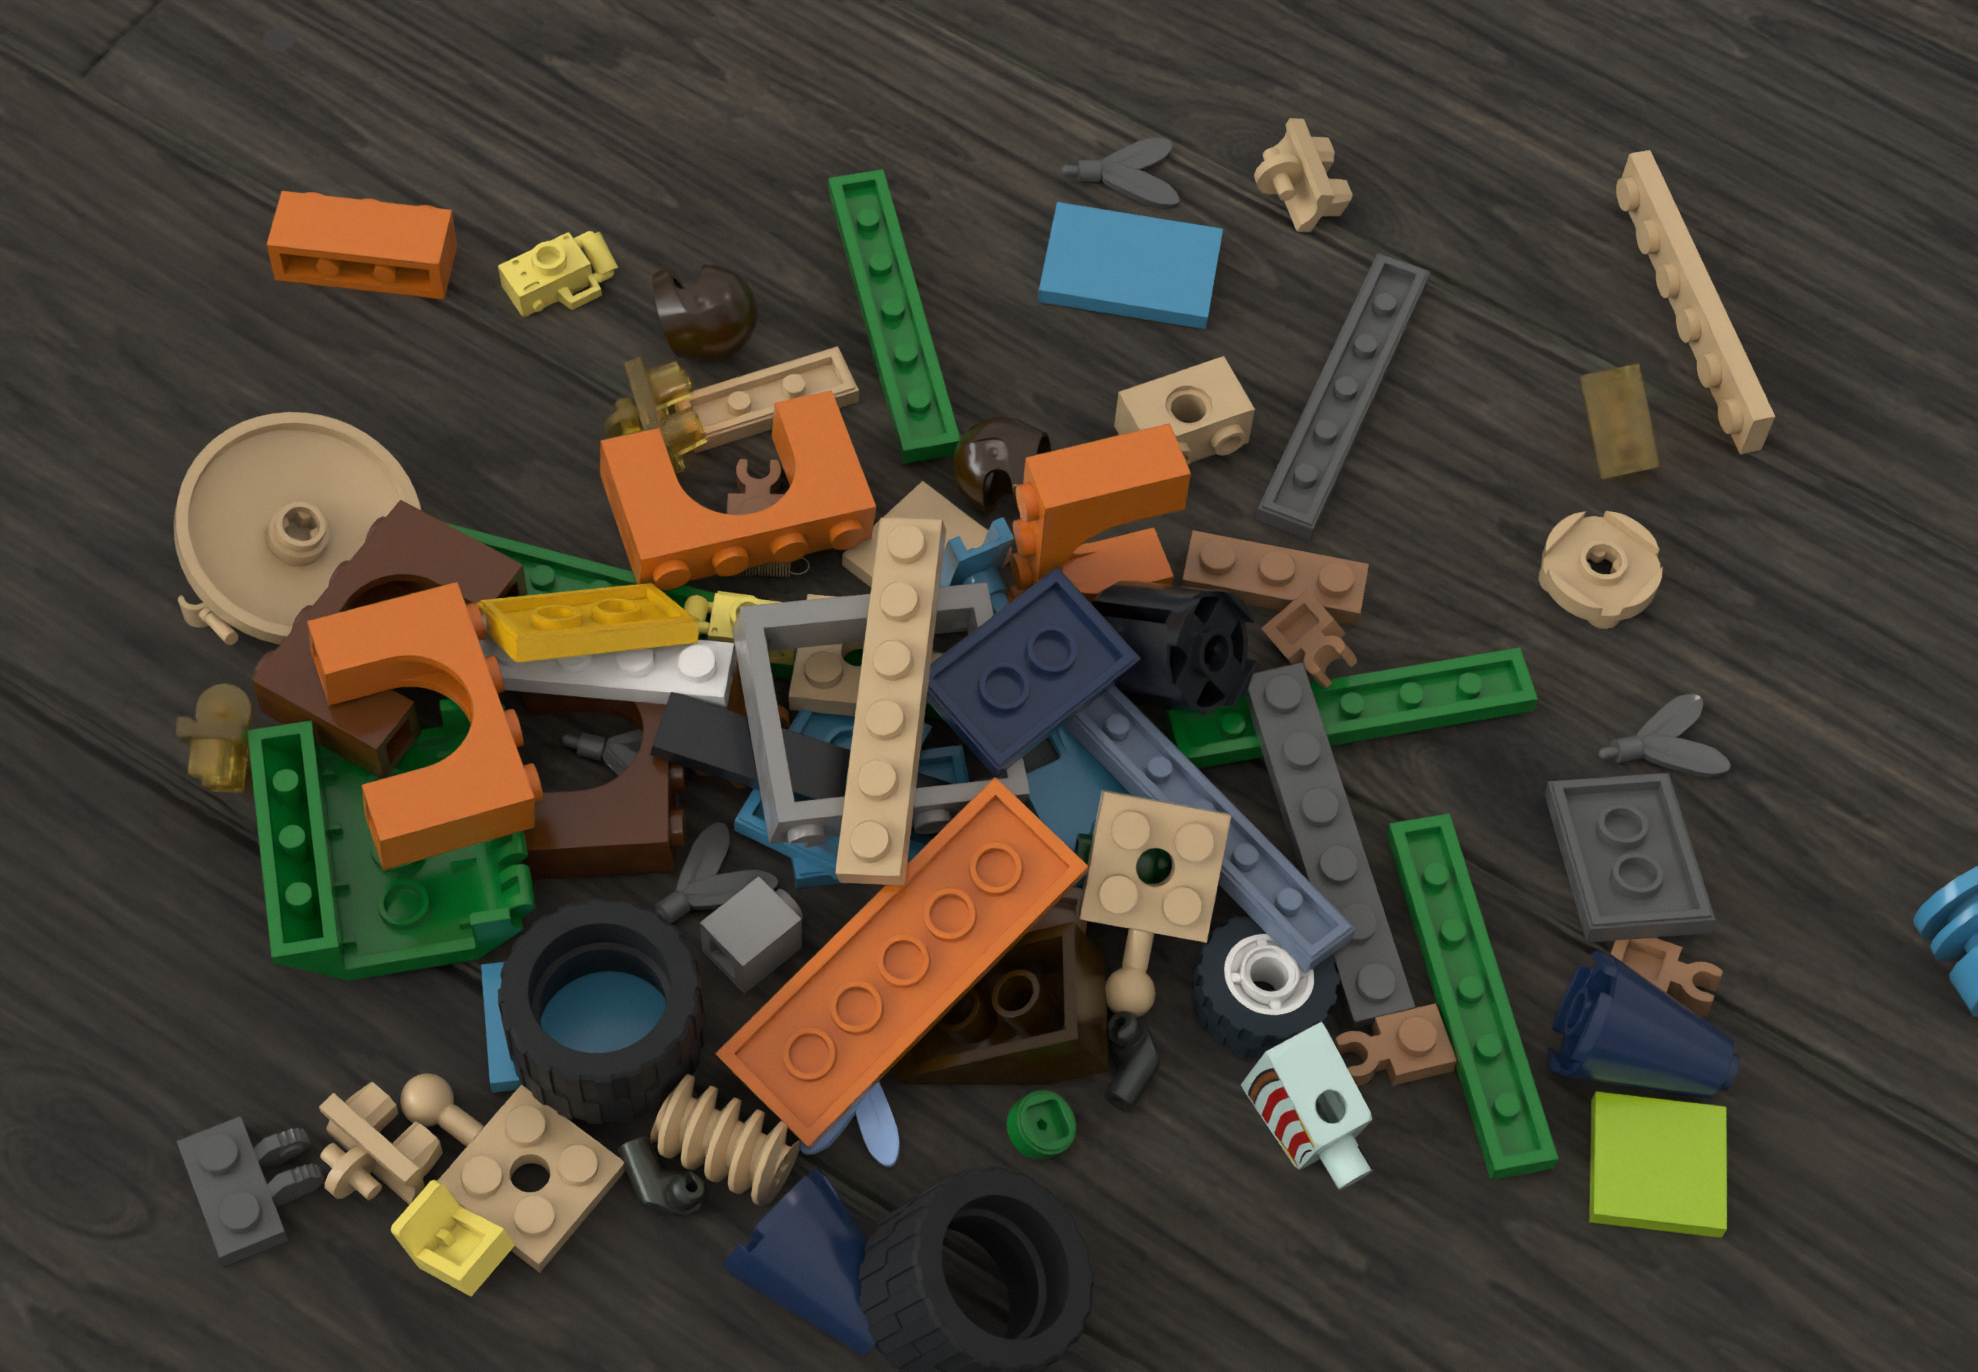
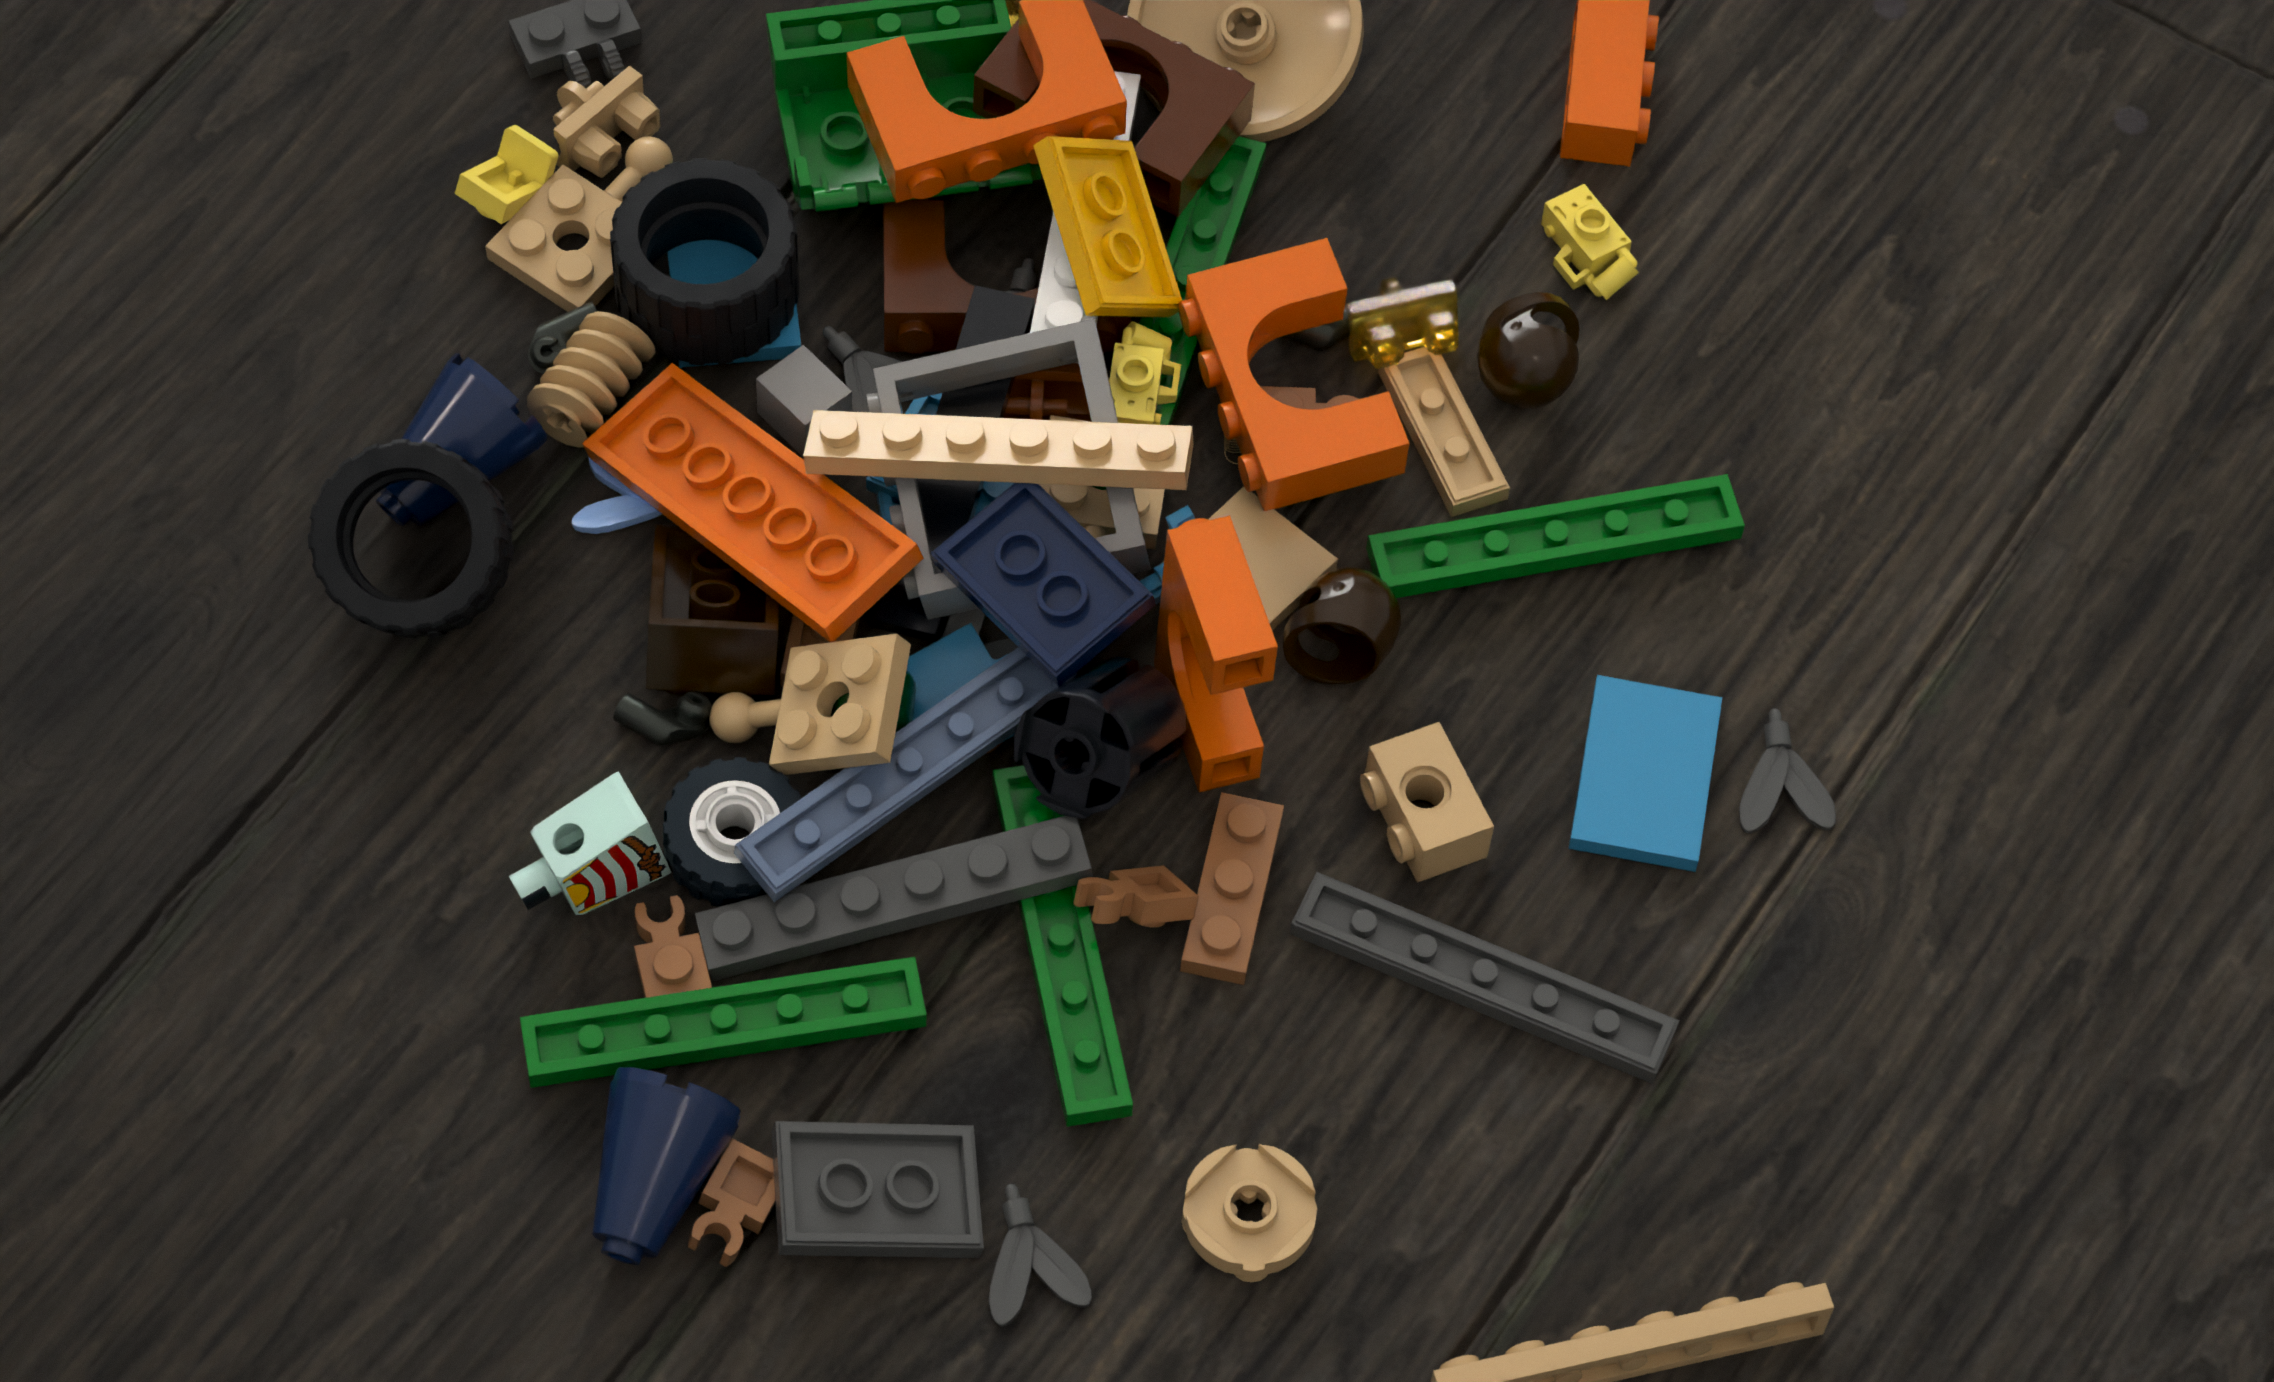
camera: 90 degrees right, 0 degrees up
green tile [1007,1090,1076,1161] -> none
tan hips [1254,118,1353,232] -> none
clear yellow hips [1579,363,1660,479] -> none
lime tile [1589,1091,1727,1238] -> none

